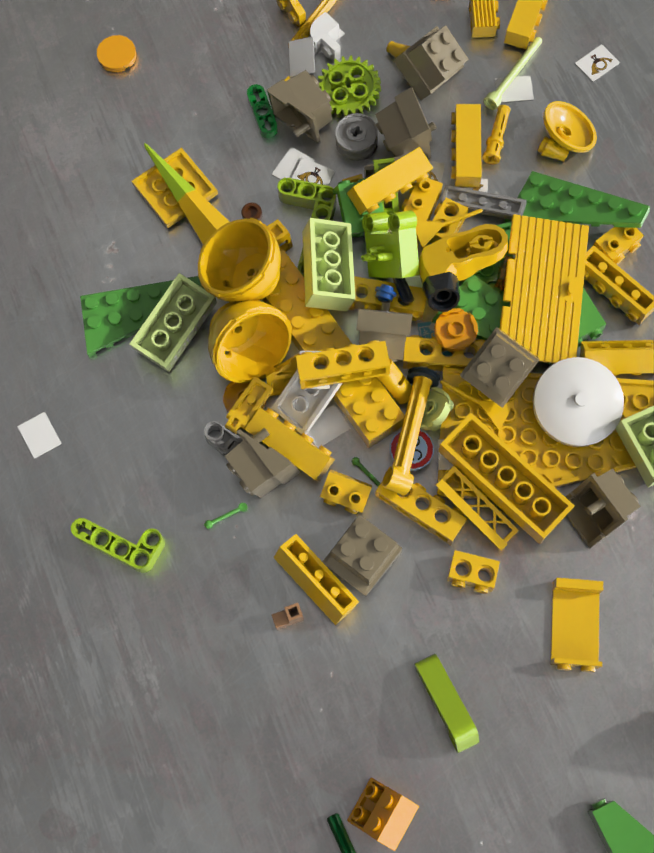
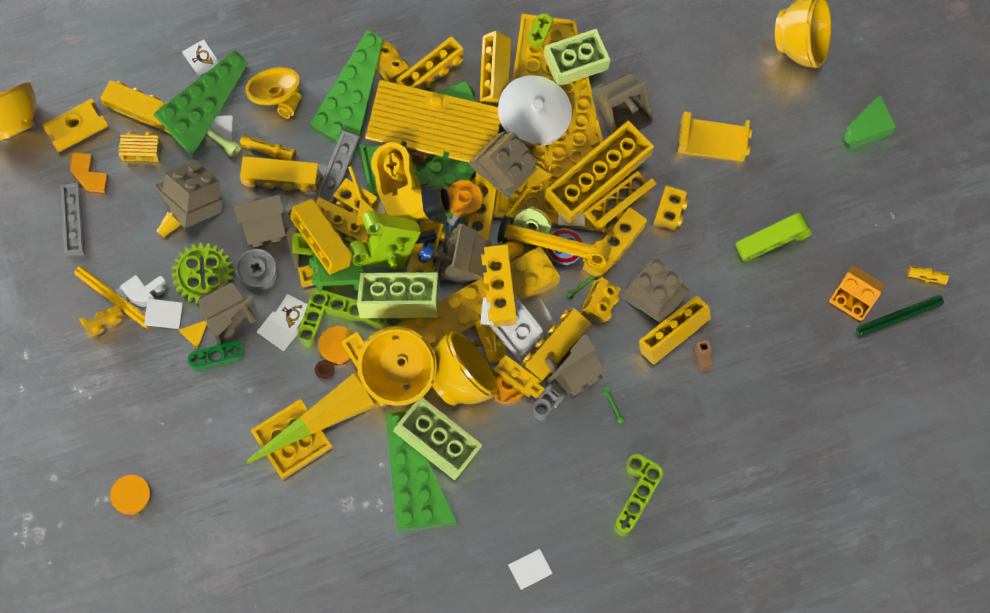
camera: 95 degrees left, 0 degrees up
none -> bright green wing [154,50,248,157]
none -> light orange tile [318,326,353,364]

